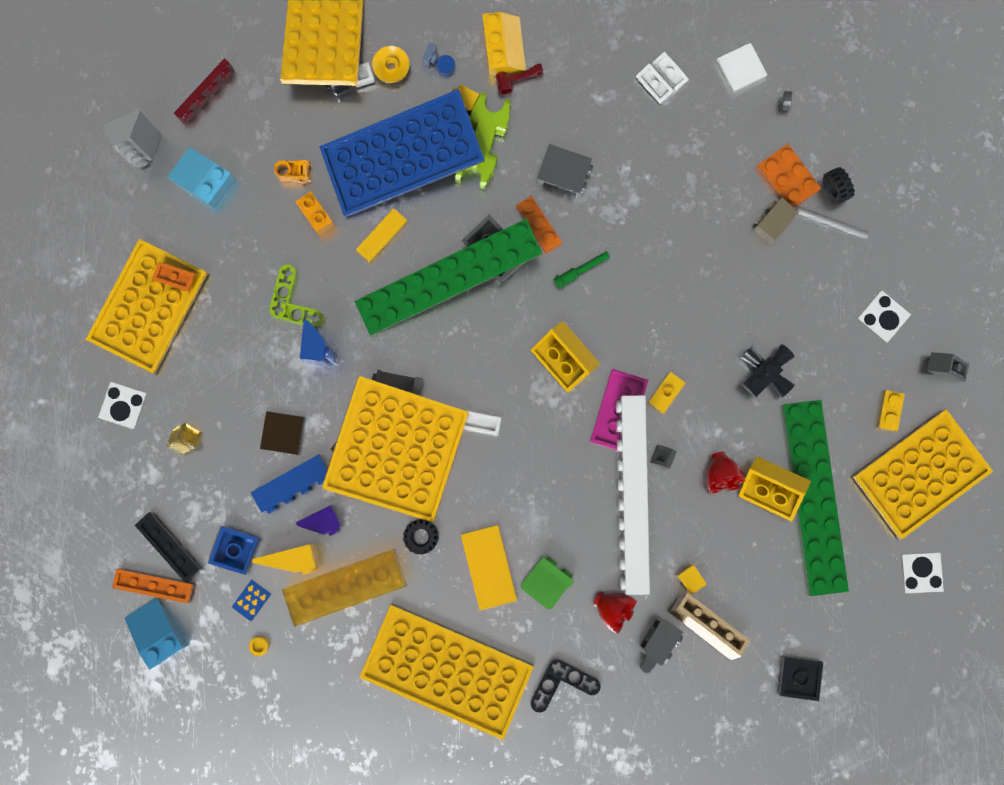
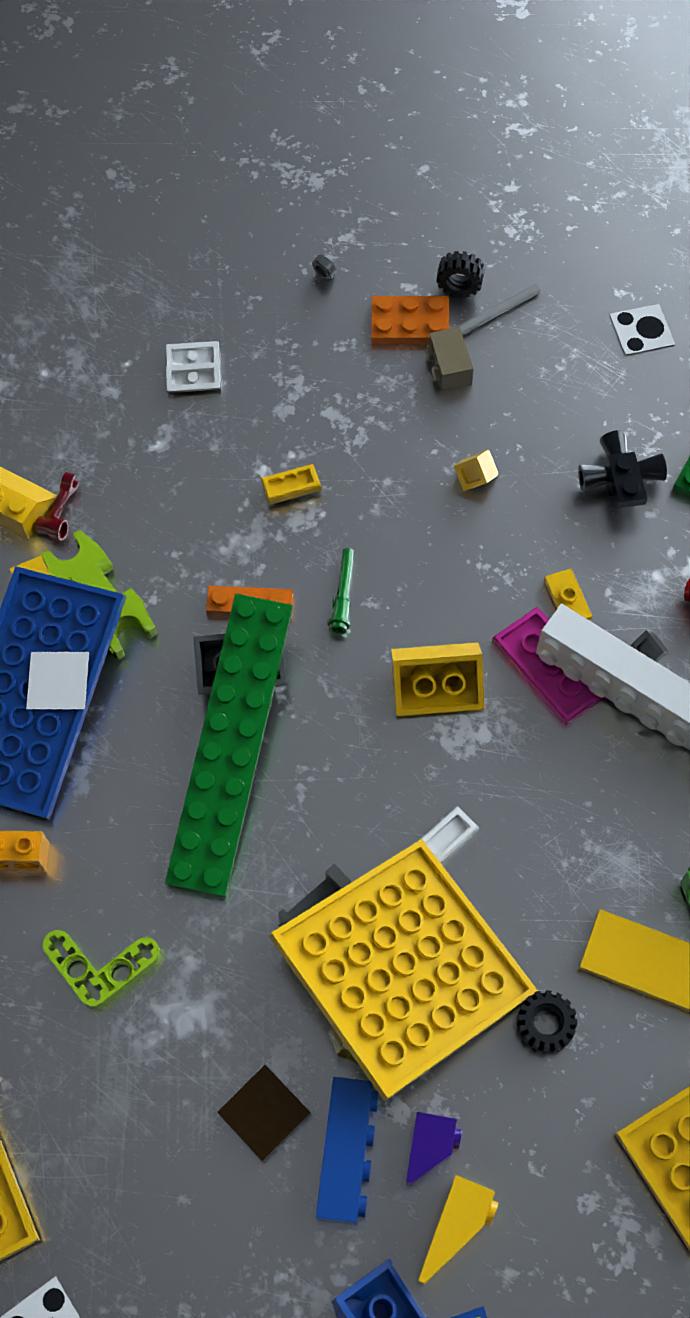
camera: 50 degrees left, 20 degrees down
clear yellow panel [167,423,200,455] -> none
clear yellow brick [281,549,407,627] -> none
blue slope [300,320,336,368] -> none
yellow tile [356,208,408,263] -> none
dark grey panel [536,144,594,198] -> none
white tile [716,43,767,93] -> none
none -> white sticker [26,652,89,709]
none -> yellow plate [261,464,321,505]
none -> yellow panel [454,449,498,491]

